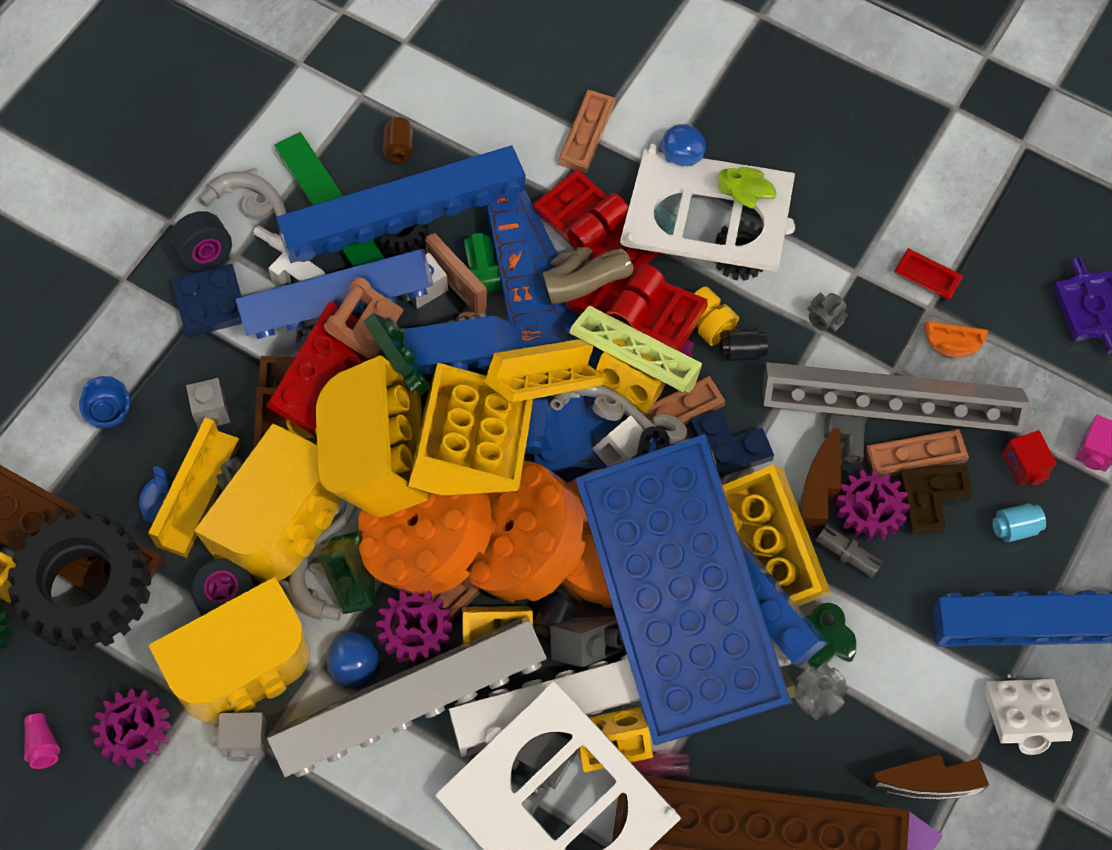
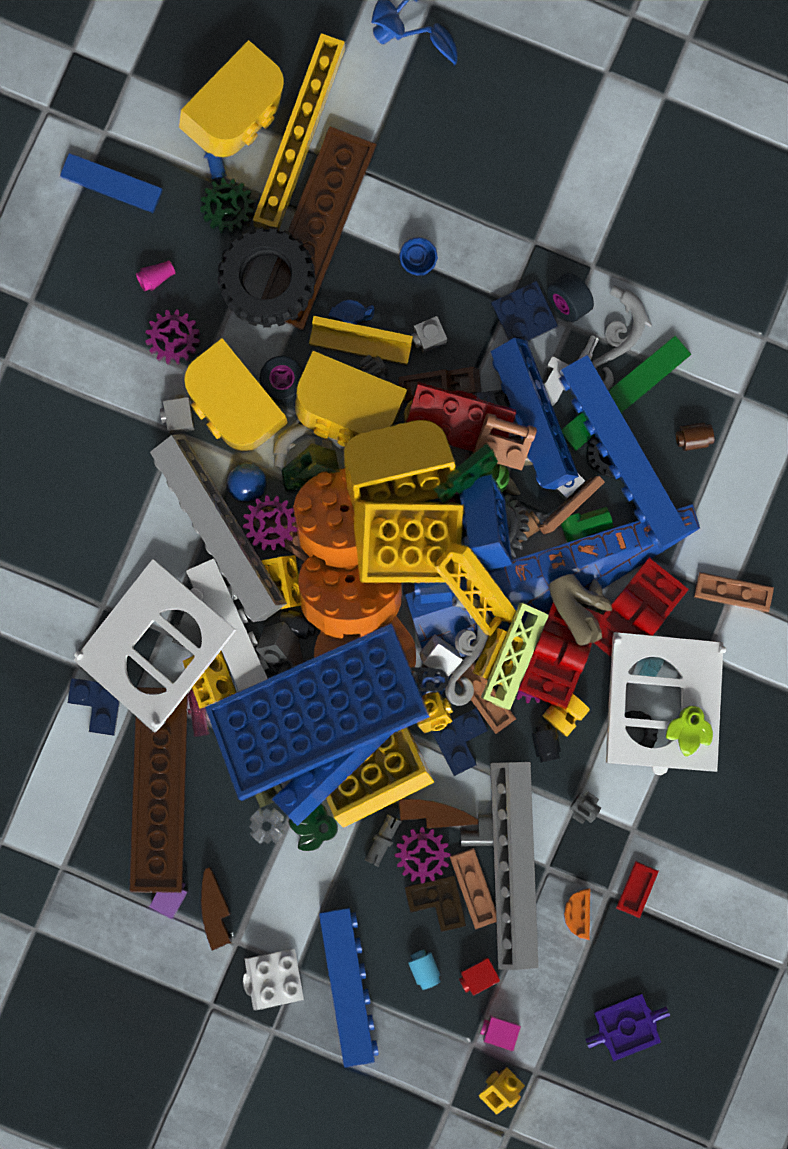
camera: 80 degrees right, 20 degrees up
blue hair [658,123,707,166] -> none

